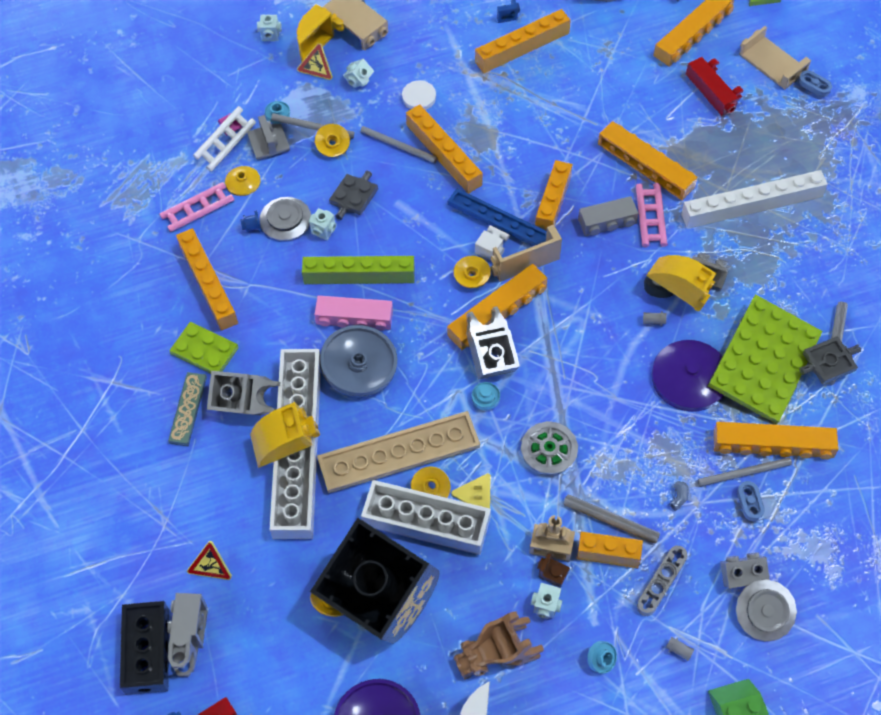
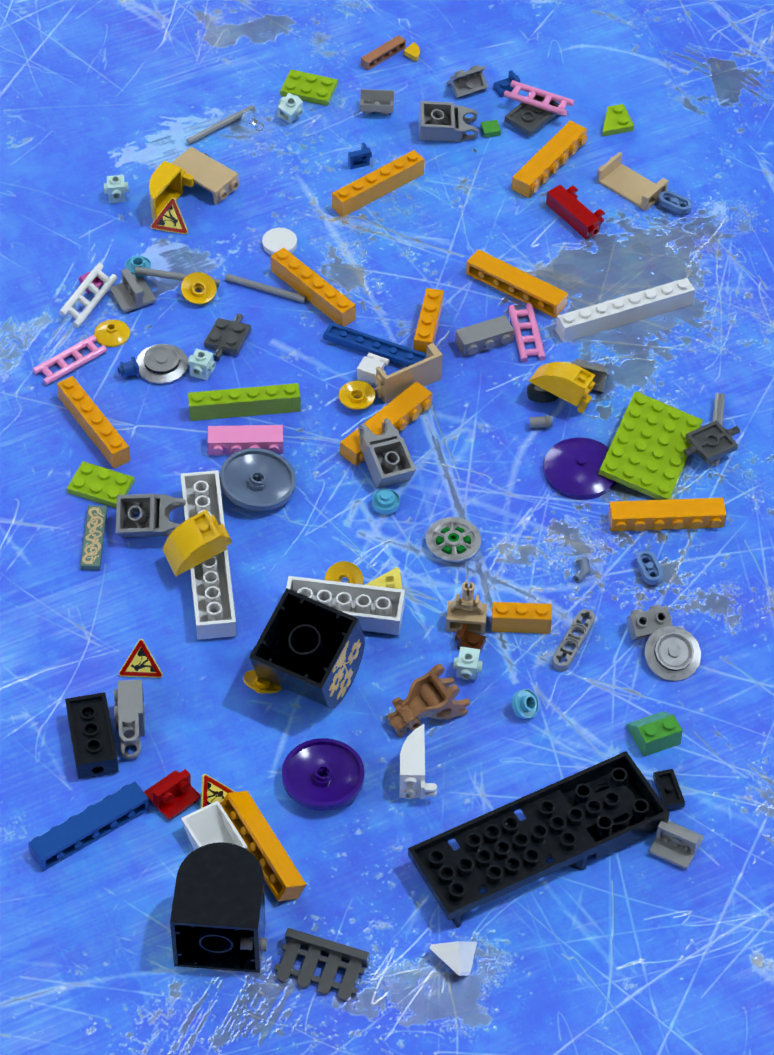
camera: 10 degrees left, 10 degrees down
tan plate [317,411,480,494] -> none
light aqua brick [343,58,374,88] -> none
light grey axle [564,494,660,544] -> none
light grey pin [666,637,695,661] -> none
light grey axle [698,457,792,487] -> none

